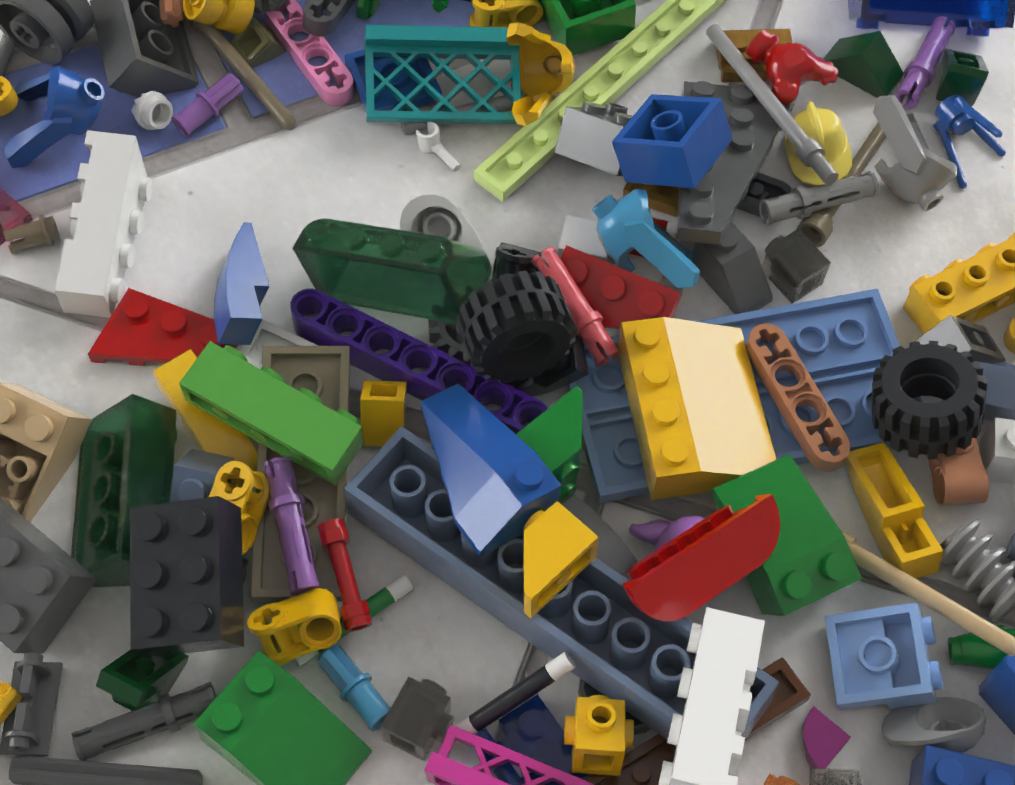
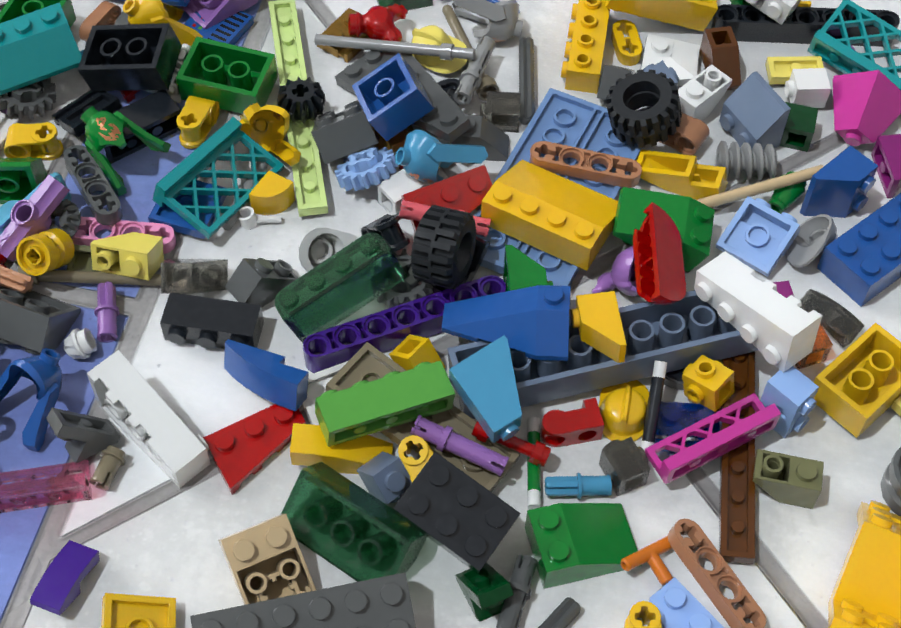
camera: 50 degrees left, 5 degrees down
yellow piece [246,588,342,665] -> none
none -> dark grey slope [46,408,120,463]
none -> light yellow slope [90,232,164,281]
none -> black brick [160,292,264,349]
none -> clear smoke slope [161,259,228,294]
none -> dark grey slope [225,258,300,307]
none -> yellow brick [249,170,295,215]
none -> black gear [277,76,326,125]
none -> light blue gear [334,147,398,191]
none -> dark azure slope [449,335,522,443]
none -> dark grey axle [519,37,535,124]
none -> red leg [540,398,604,447]
none -> yellow piece [599,380,649,443]

